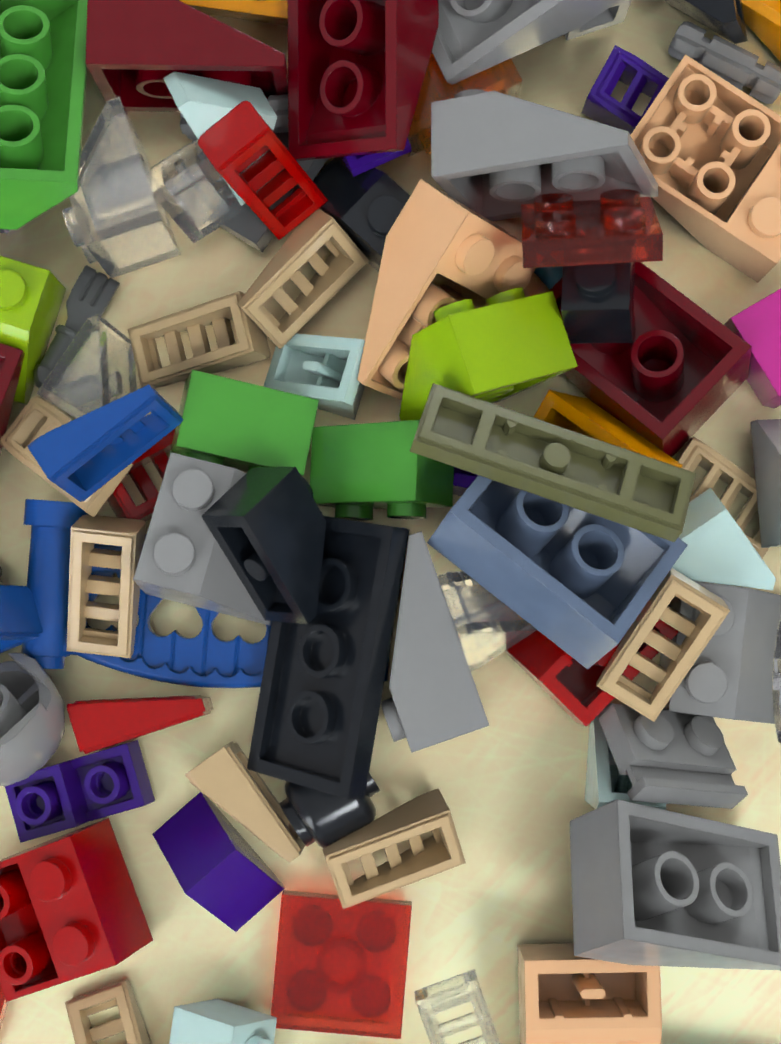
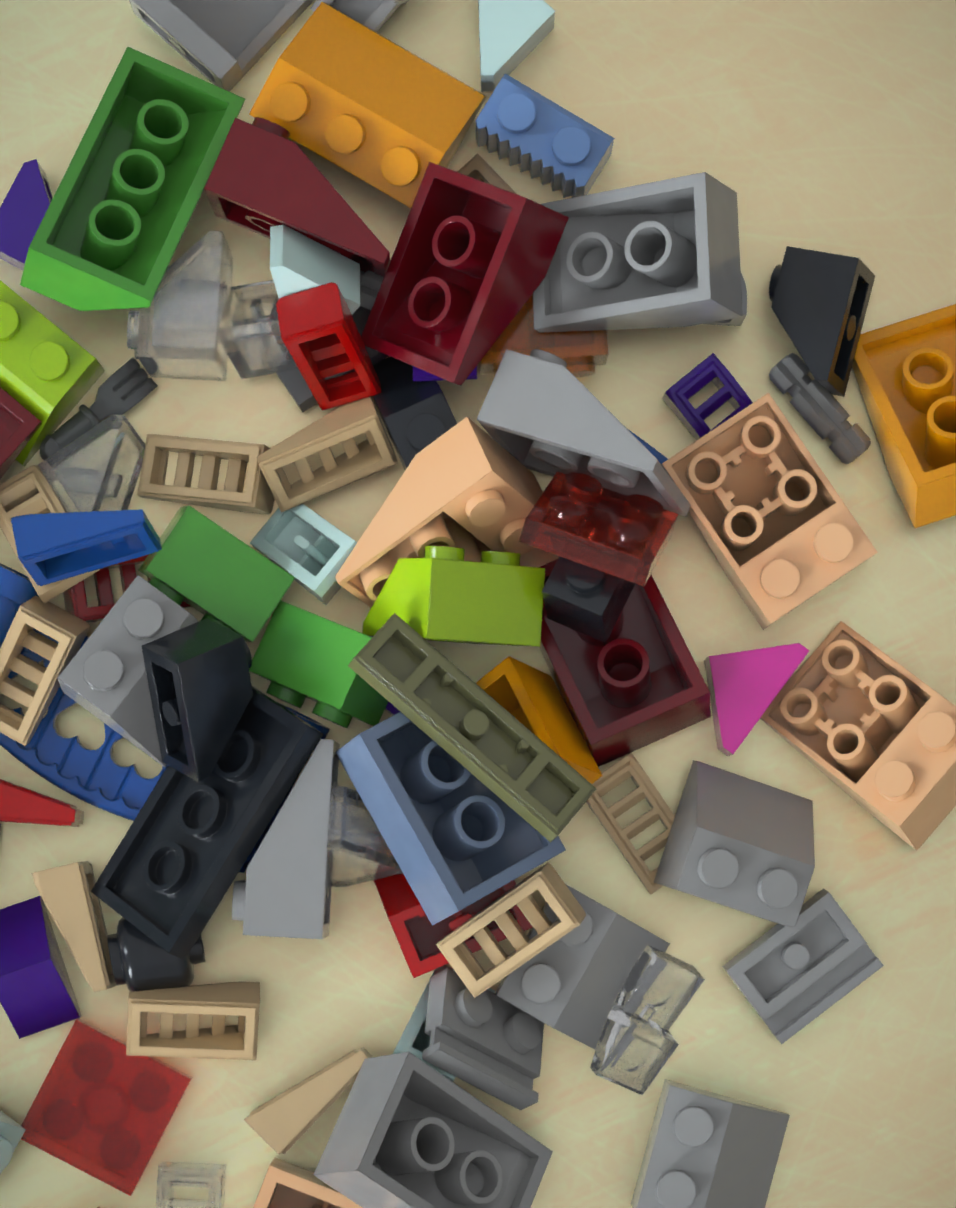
camera: 20 degrees right, 0 degrees up
light aqua slope [672,488,776,590] -> none
none -> tan slope [244,1047,372,1154]

